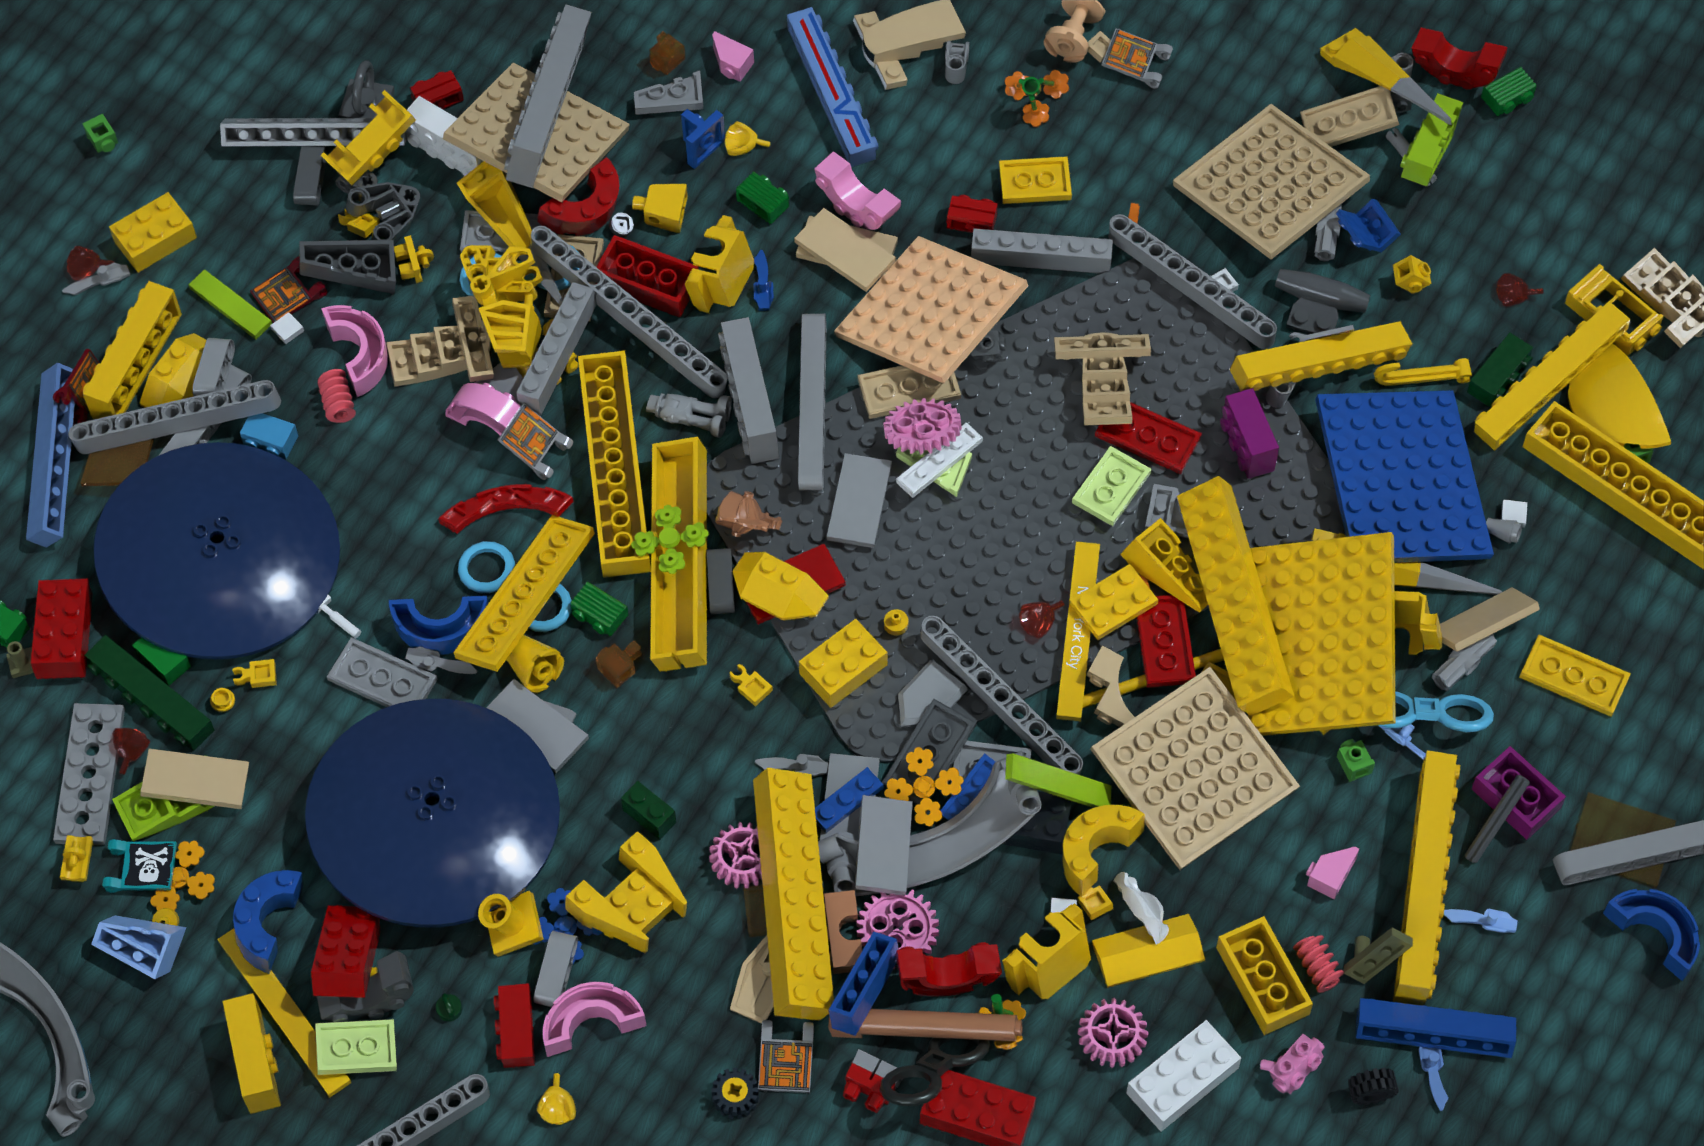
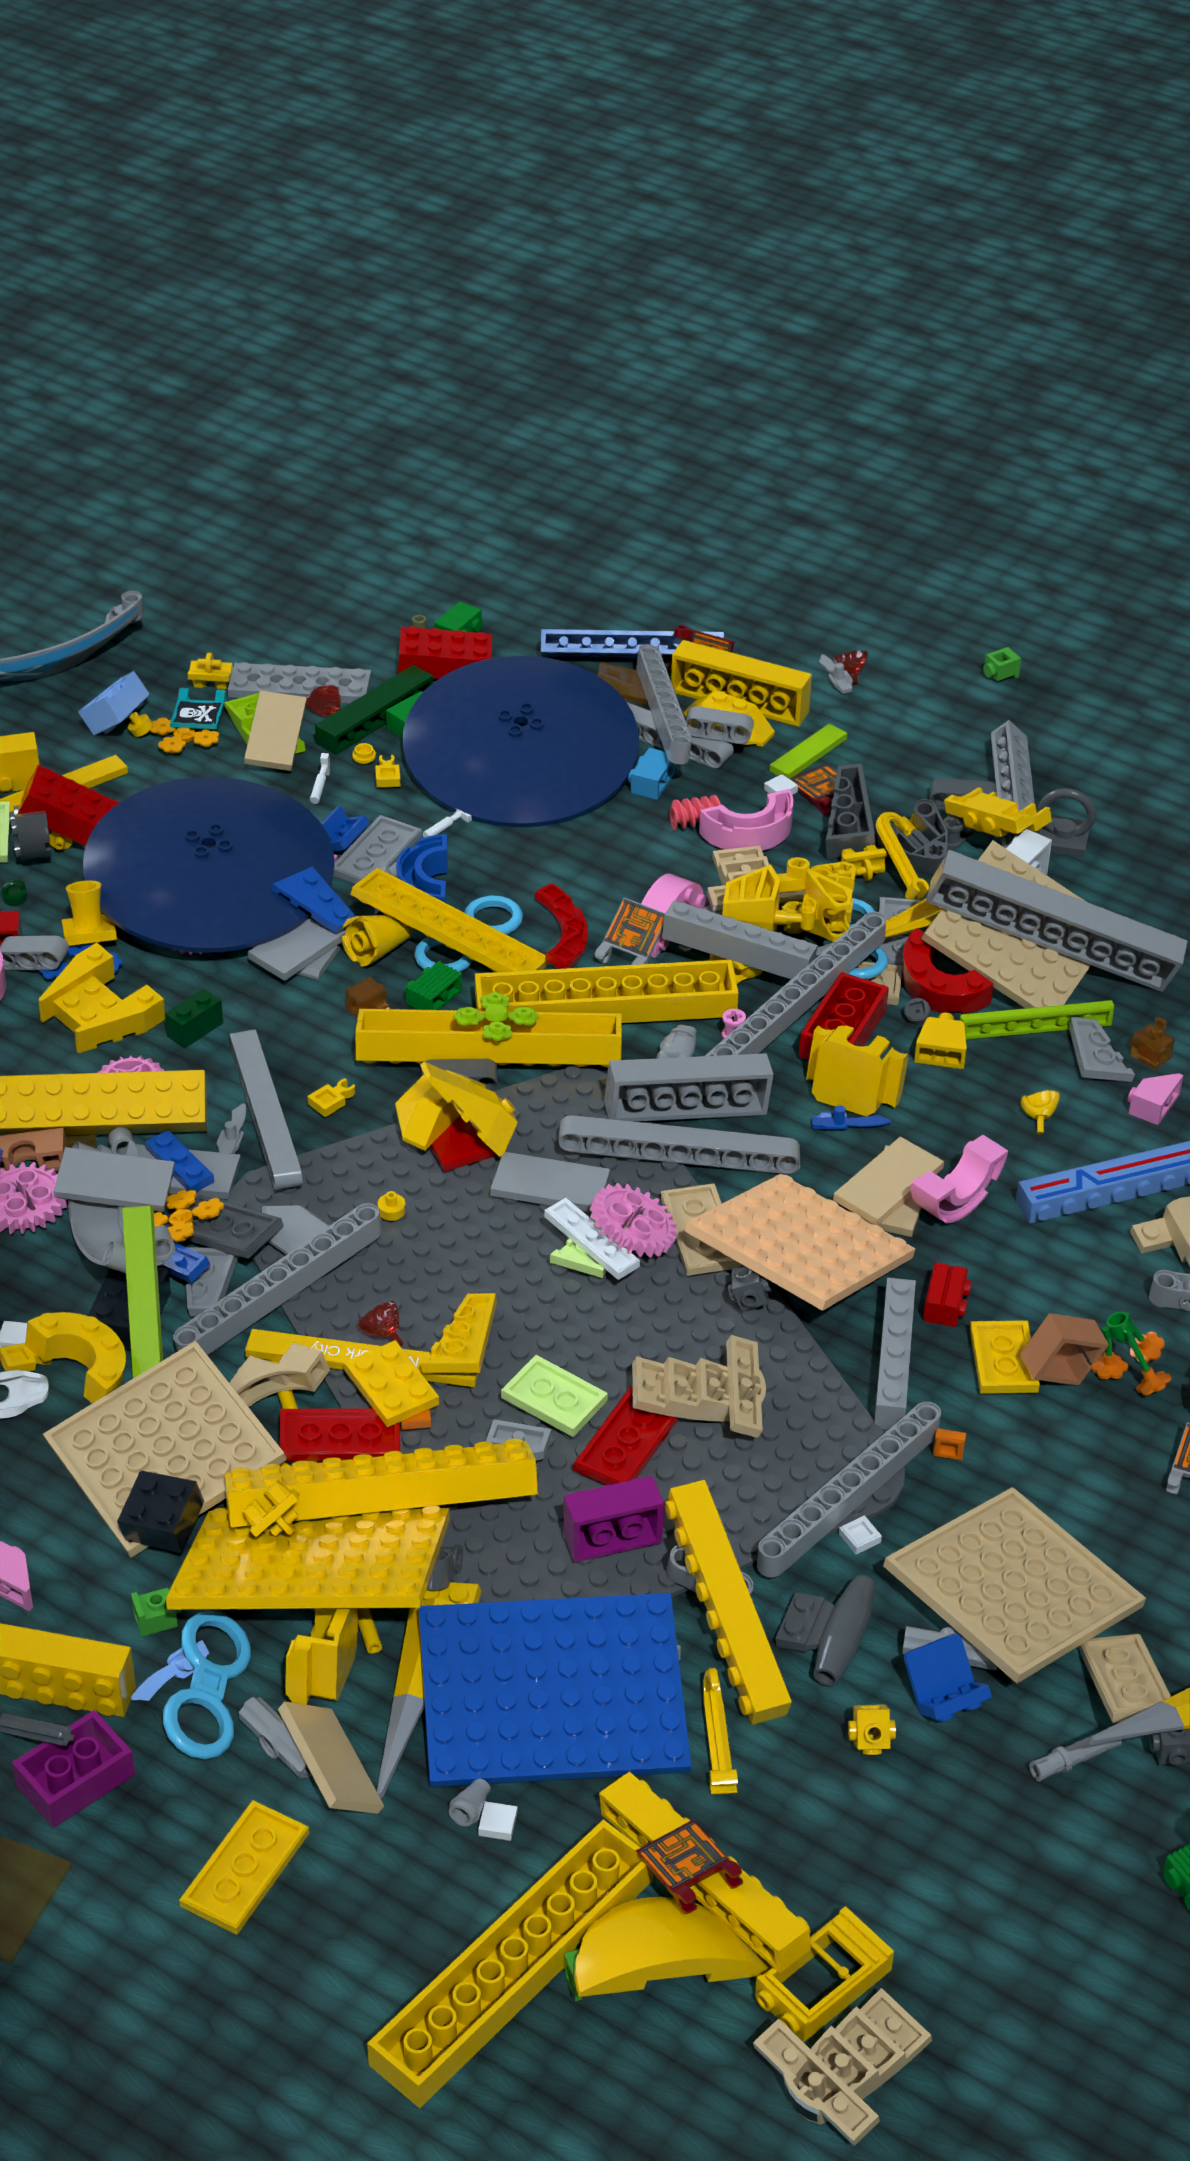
camera: 90 degrees right, 20 degrees down
yellow brick [109,192,197,273] -> none
blue brick [233,870,303,974] -> none
red brick [410,70,464,109] -> none
blue bracket [681,109,725,169] -> none
nougat helmet [715,491,782,537] -> none
green brick [736,172,789,224] -> none
yellow brick [799,619,888,708] -> none
yellow wedge [1120,518,1208,613] -> none
light grey flag [1289,325,1355,342] -> none
lime wedge [1400,93,1464,186] -> none
dark green brick [1467,332,1533,407] -> none
clear red piece [1496,273,1544,306] -> none
none -> black brick [117,1470,204,1553]
none -> light grey beam [229,1029,303,1190]
none -> yellow hips [243,1480,300,1537]
none -> blue wing [271,866,355,934]
none -> white piece [310,753,330,804]
none -> blue bracket [321,806,370,853]
none -> yellow wedge [420,1062,518,1157]
none -> yellow wing [421,1293,497,1374]
none -> flag [636,1820,743,1914]
none -> bright pink bush [722,1009,746,1039]
none -> yellow piece [875,812,929,900]
none -> lime tile [960,1000,1114,1040]
none -> nougat piece [1020,1313,1109,1386]

